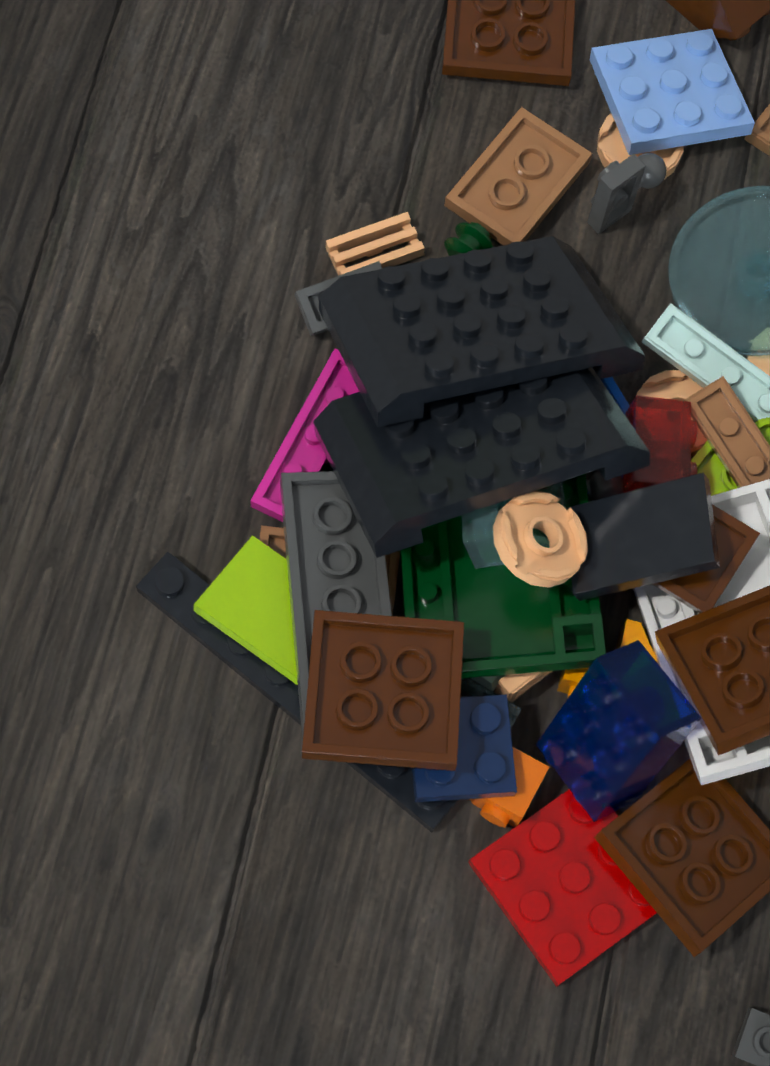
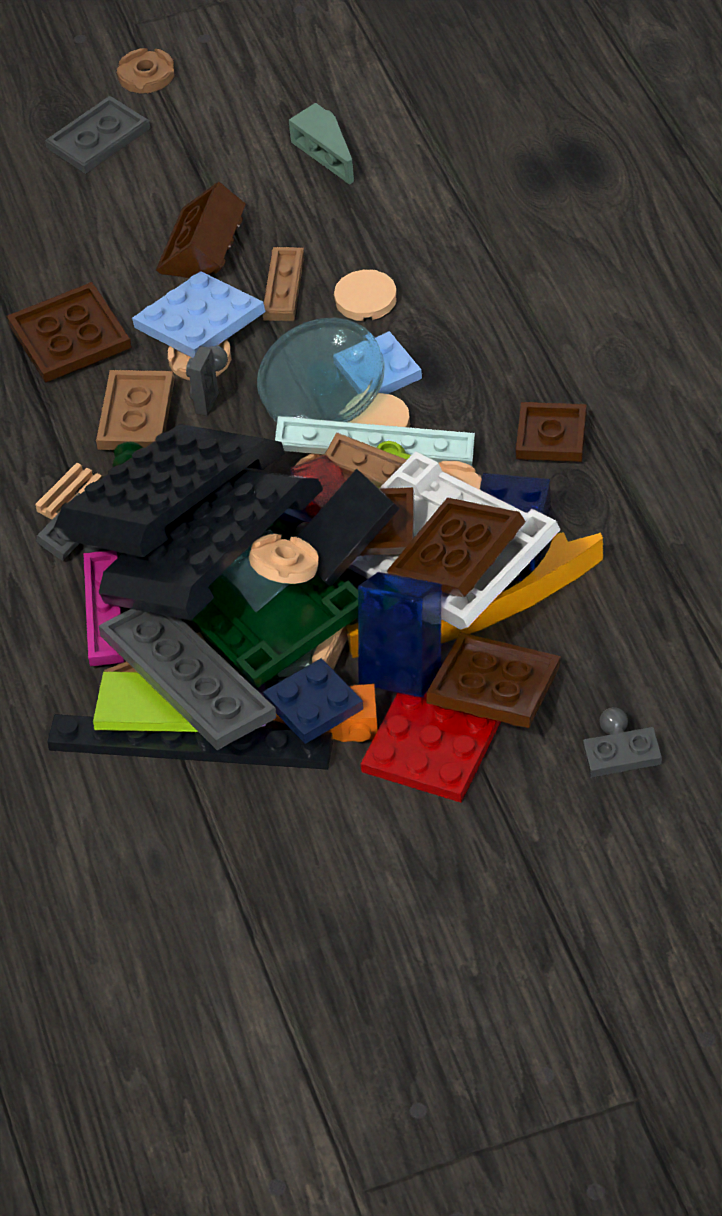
camera: 20 degrees left, 20 degrees down
reddish brown plate [302,610,464,771] -> none

